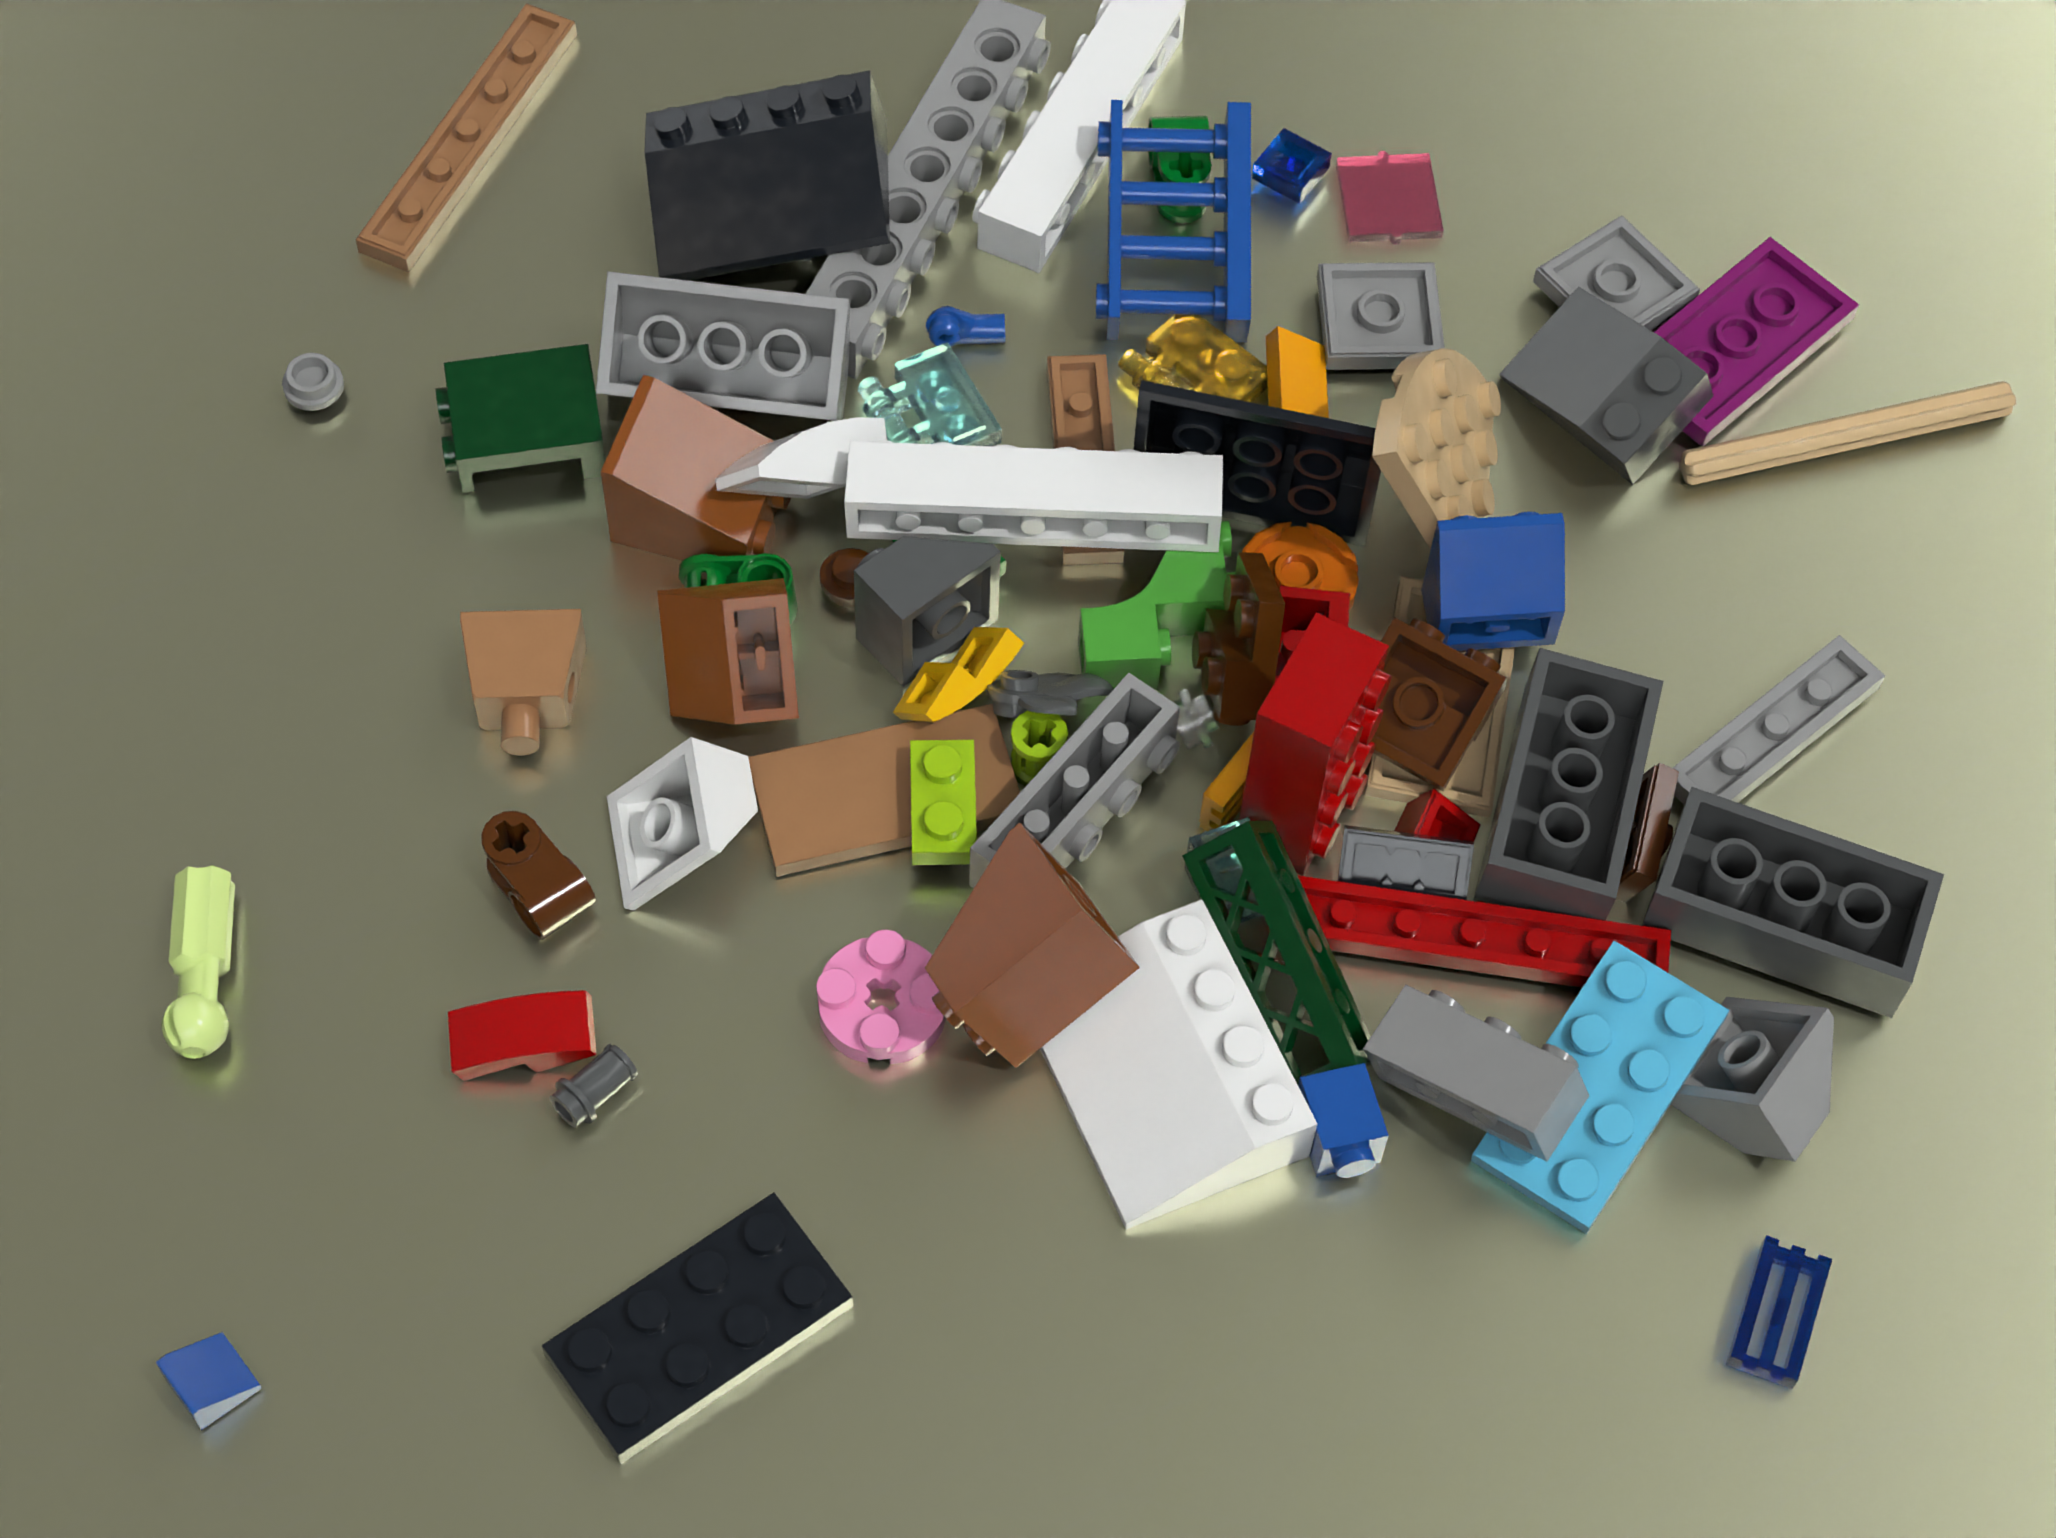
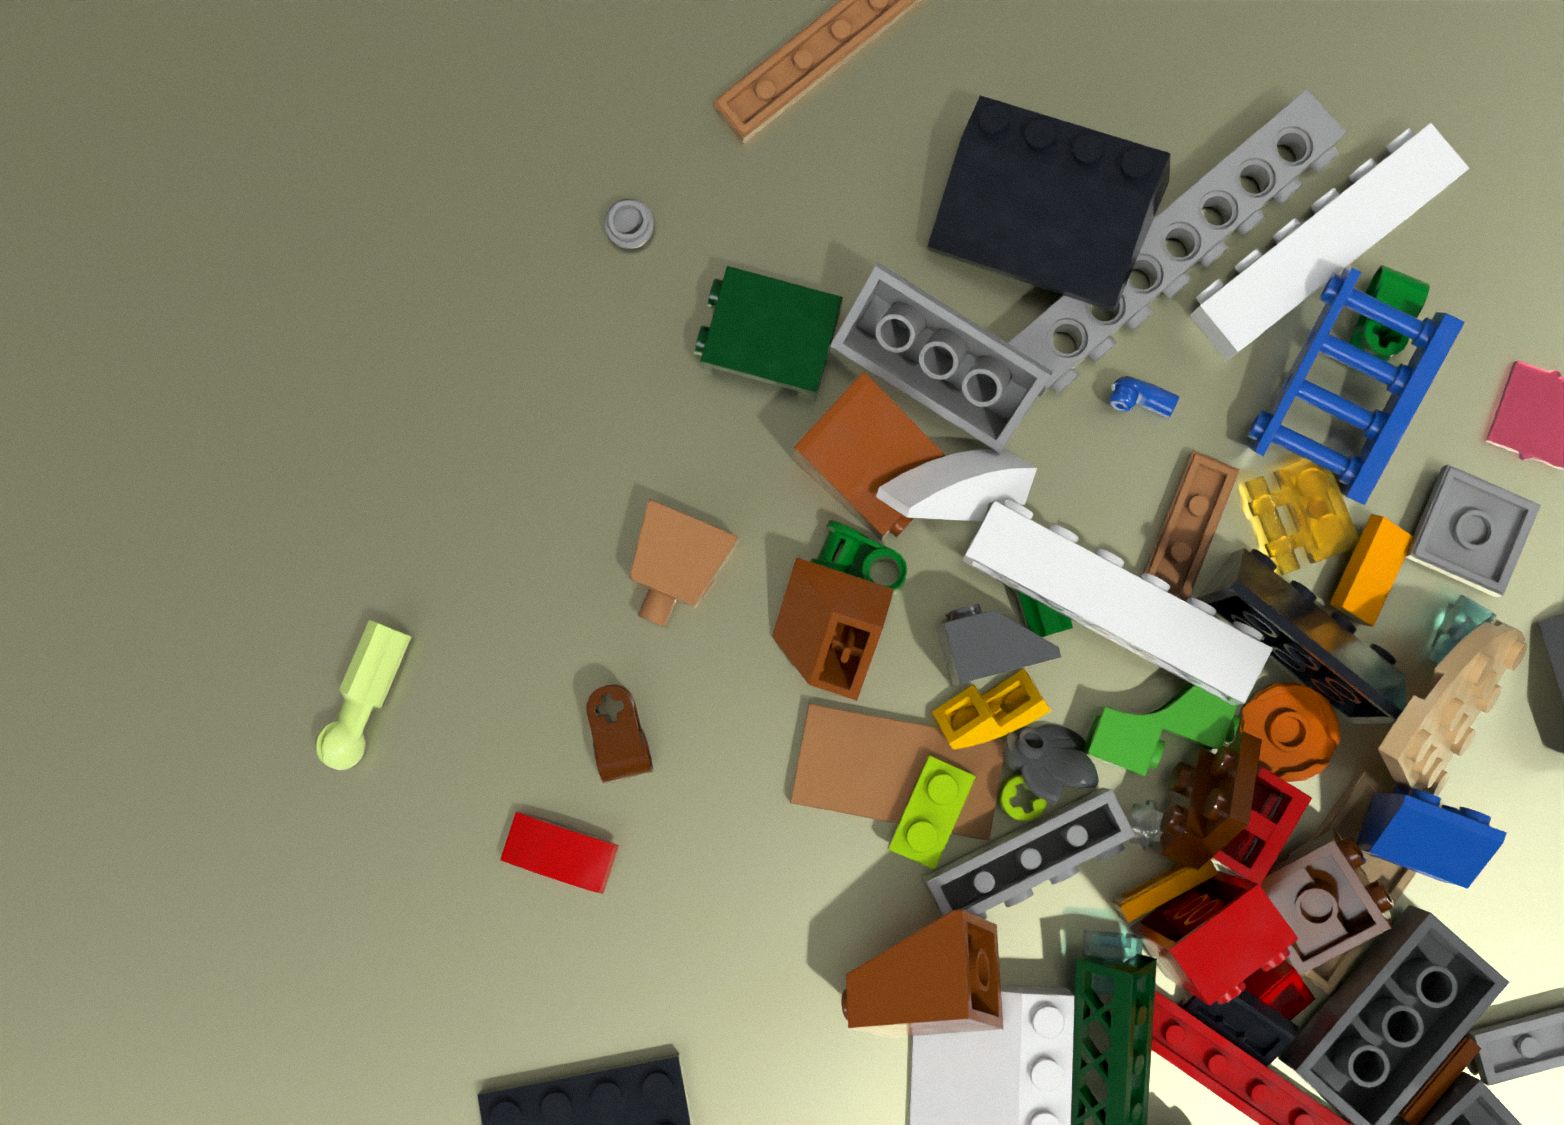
camera: 30 degrees right, 25 degrees up
blue slope [156,1332,262,1430] -> none
dark grey pin [550,1044,638,1127] -> none
white slope [607,737,758,911] -> none
bright pink plate [816,929,946,1064] -> none
reddish brown plate [820,548,869,608] -> none
clear light blue plate [857,342,1002,447] -> none
clear blue plate [1252,128,1332,204] -> none

